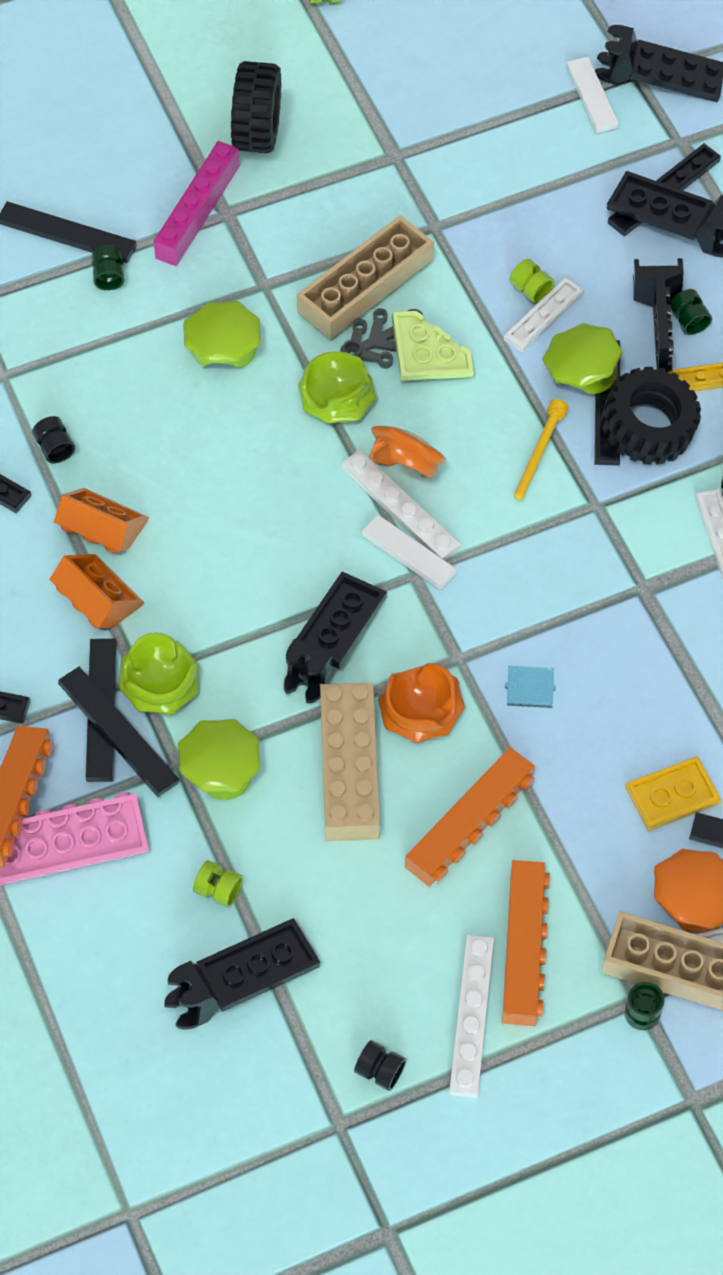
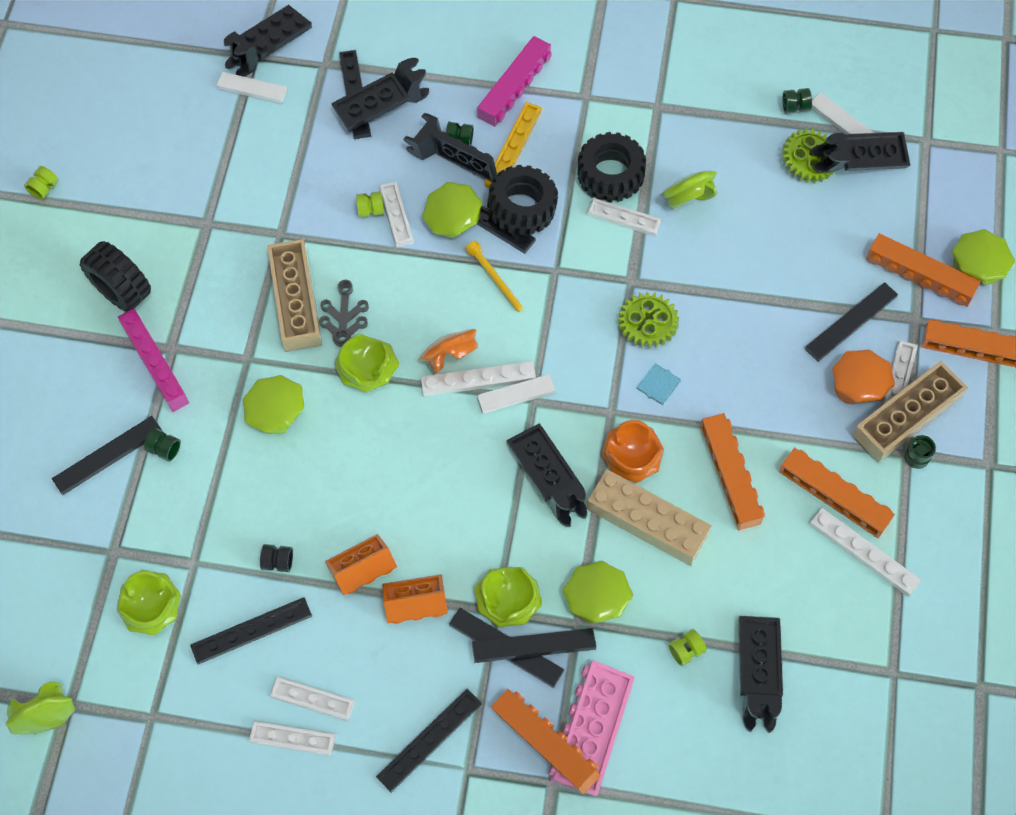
camera: 55 degrees left, 5 degrees up
black wheel [354,1040,407,1091] -> none
yellowish green plate [392,311,474,381] -> none
yellow tile [625,756,721,832] -> none
none -> lime gear [618,292,679,349]

